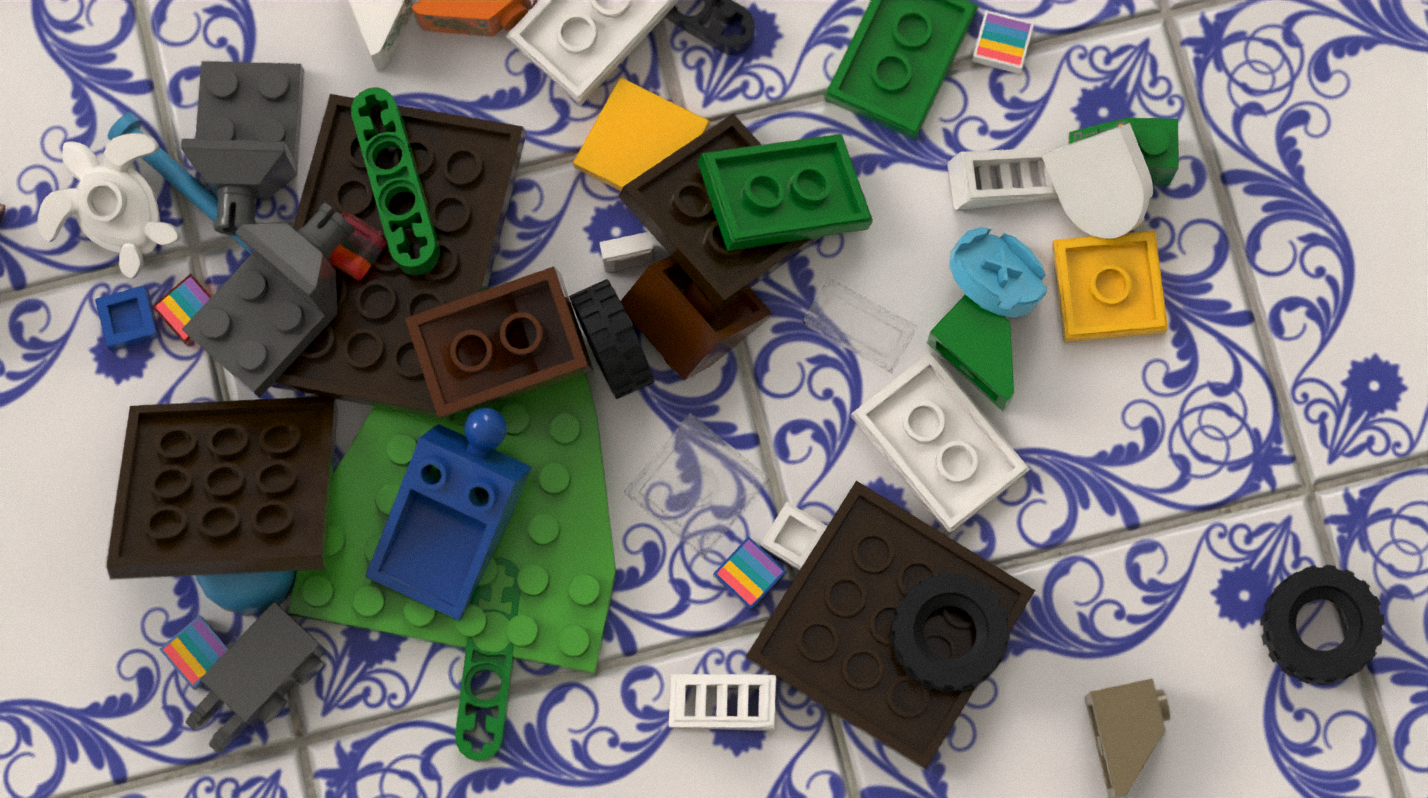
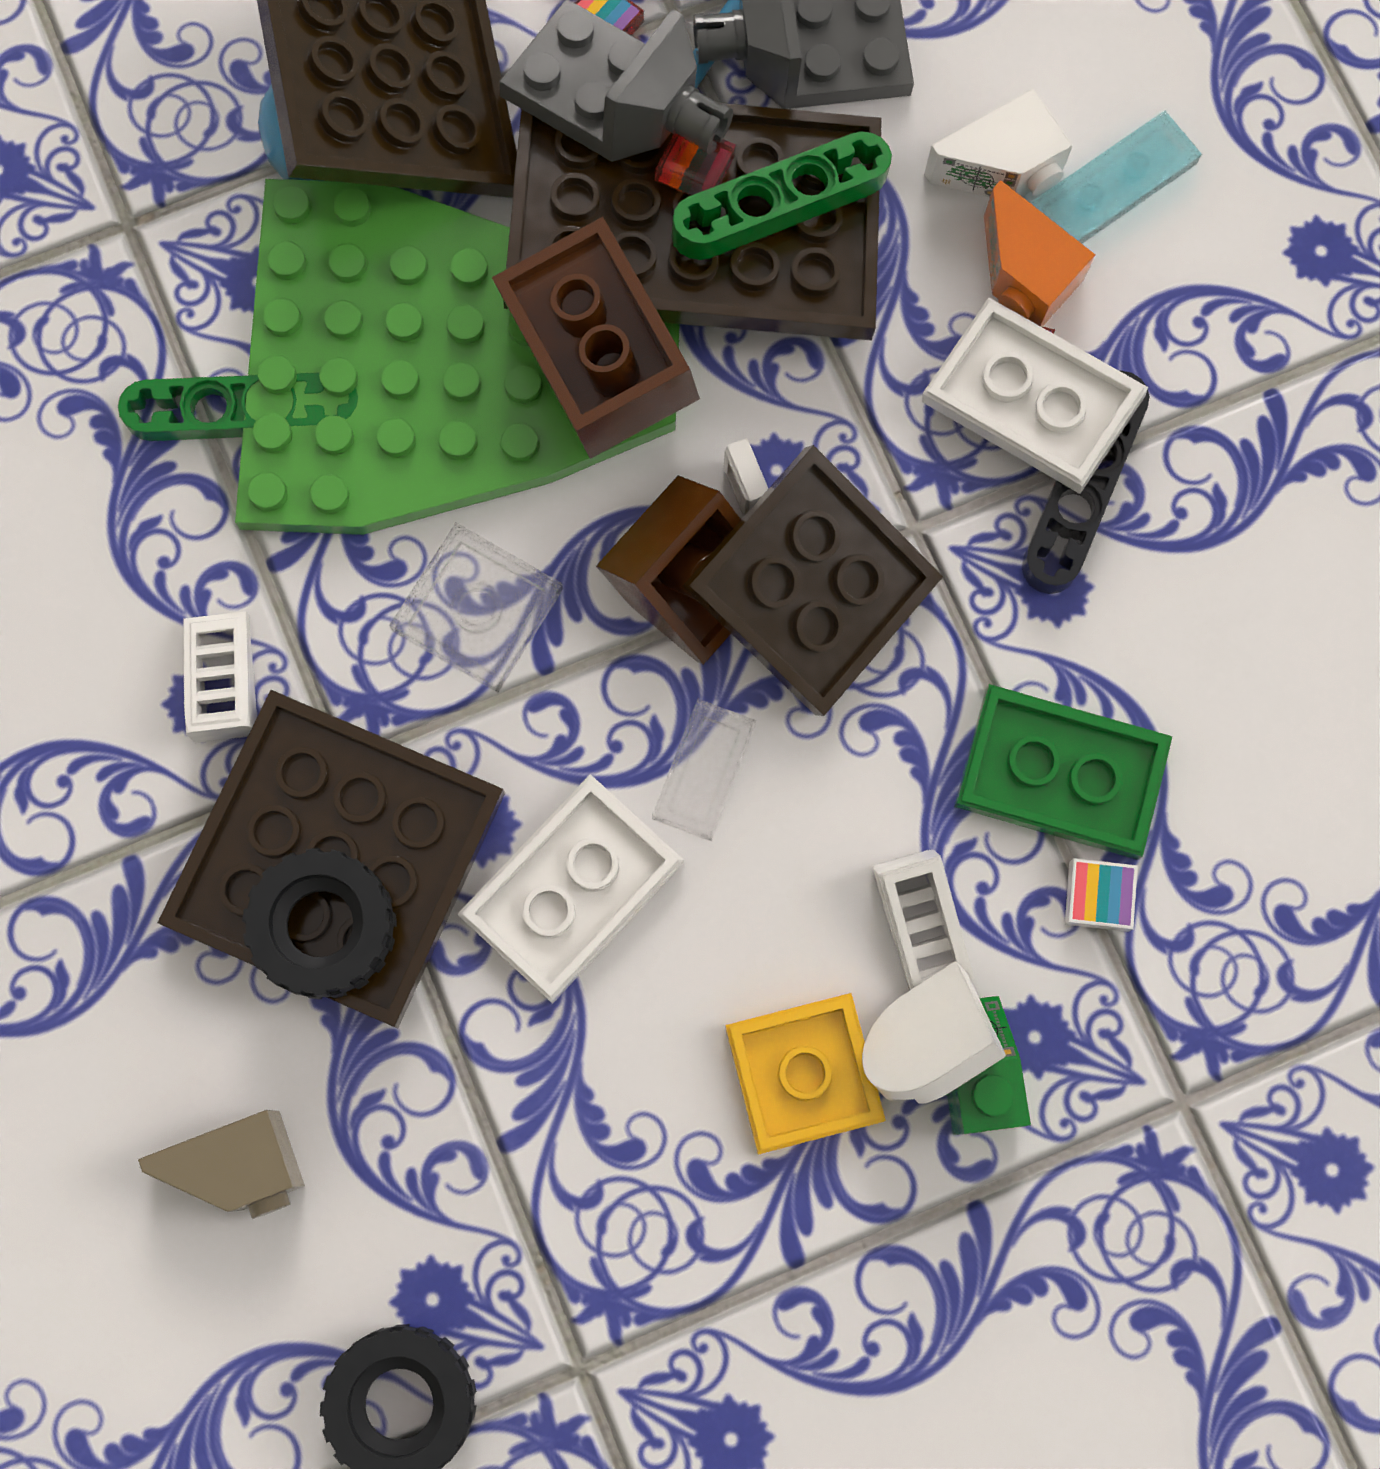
camera: 75 degrees right, 0 degrees up
tile [159,615,229,690] -> none
dark grey hinge [185,602,327,753] -> none
blue slope [365,408,532,621] -> none
black tyre [569,279,655,399] -> none
yellow tile [573,77,710,191] -> none
green tile [698,134,873,251] -> none
tile [713,536,787,611] -> none
white tile [760,502,827,572] -> none
green slope [927,295,1014,411] -> none
medium azure tile [949,227,1047,318] -> none

